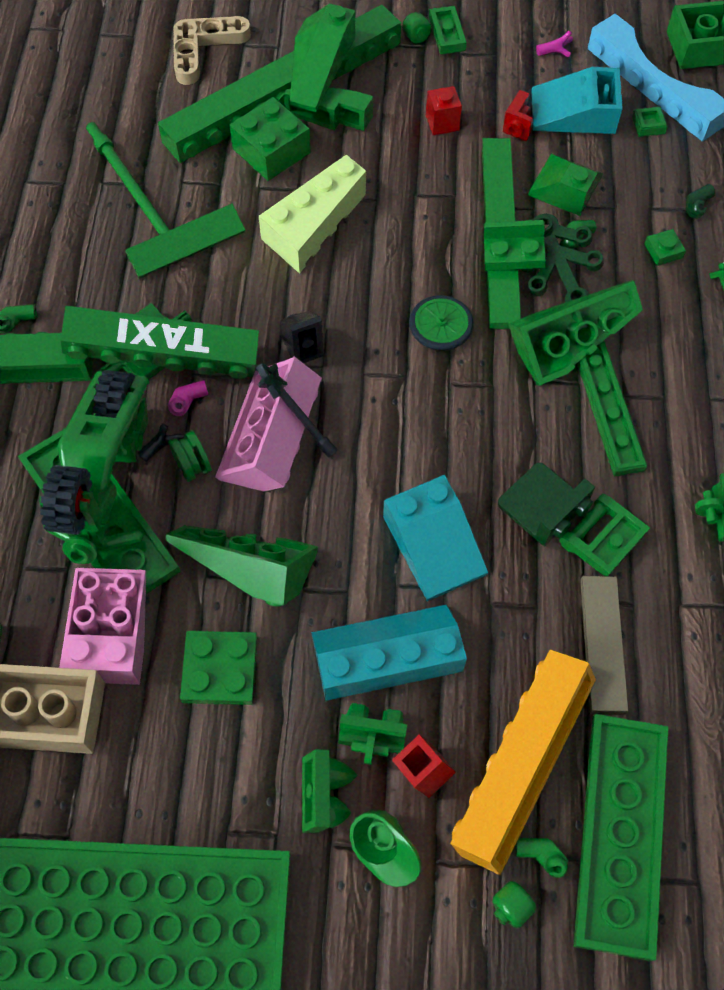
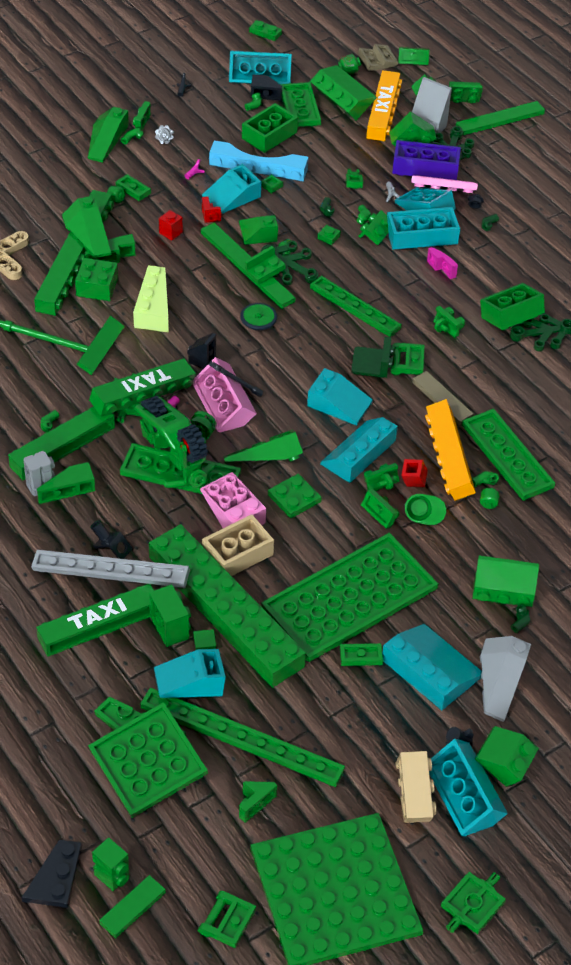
camera: 40 degrees left, 15 degrees down
green wedge [508,280,643,386] -> none

